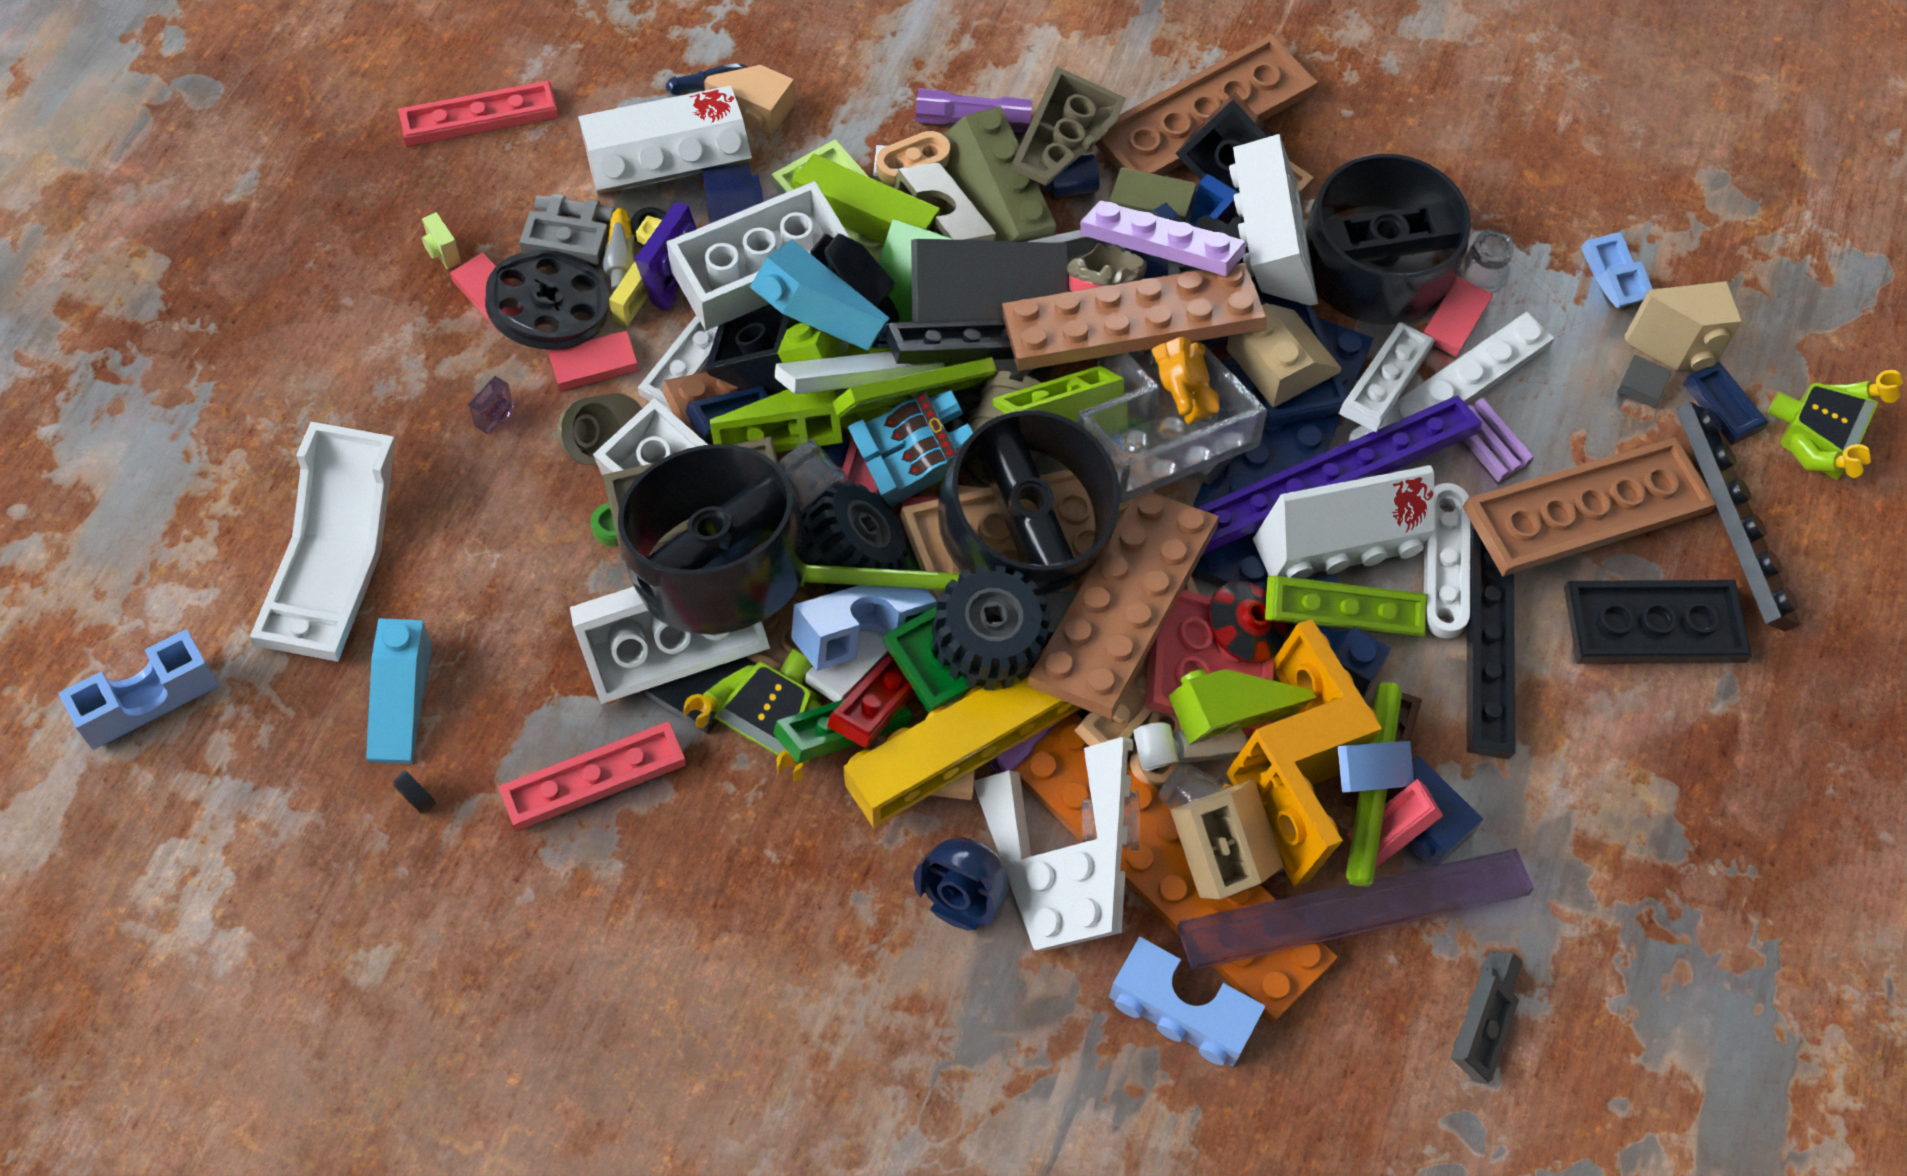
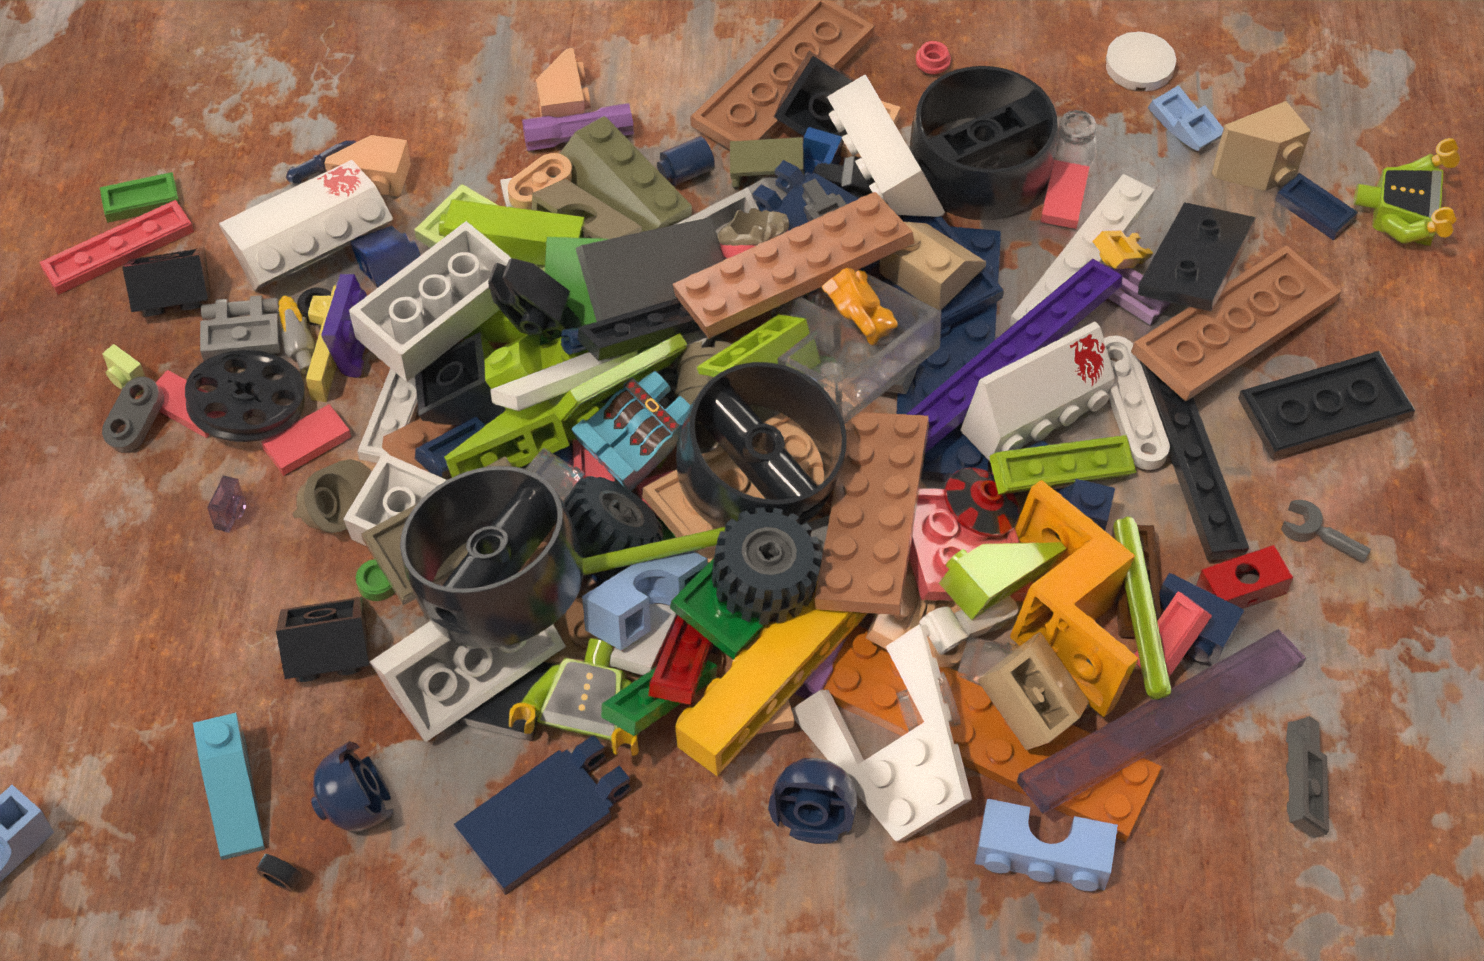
camera: 15 degrees left, 5 degrees down
white windscreen [250,422,395,662] -> none
coral plate [498,721,686,832] -> none
medium azure slope [750,239,889,350] -> none
dark tan wedge [1010,66,1126,186] -> none
lavender plate [1080,201,1245,276] -> none
light blue slope [1338,741,1414,793] -> none
white tile [1339,322,1435,432] -> none
dark grey tile [1617,355,1672,408] -> none
black plate [1676,401,1800,632] -> none
none -> bright green tile [99,172,180,223]
none -> dark grey plate [102,377,164,453]
none -> black slope [122,247,211,317]
none -> black slope [276,596,370,682]
none -> dark blue cylinder [311,741,394,832]
none -> dark blue tile [454,735,632,895]
none -> light nougat slope [536,48,591,117]
none -> coral plate [916,41,951,74]
none -> yellow plate [1092,230,1154,269]
none -> white tile [1106,32,1176,91]
none -> black plate [1138,202,1256,311]
none -> red piece [1196,545,1294,609]
none -> dark grey piece [1281,500,1371,563]

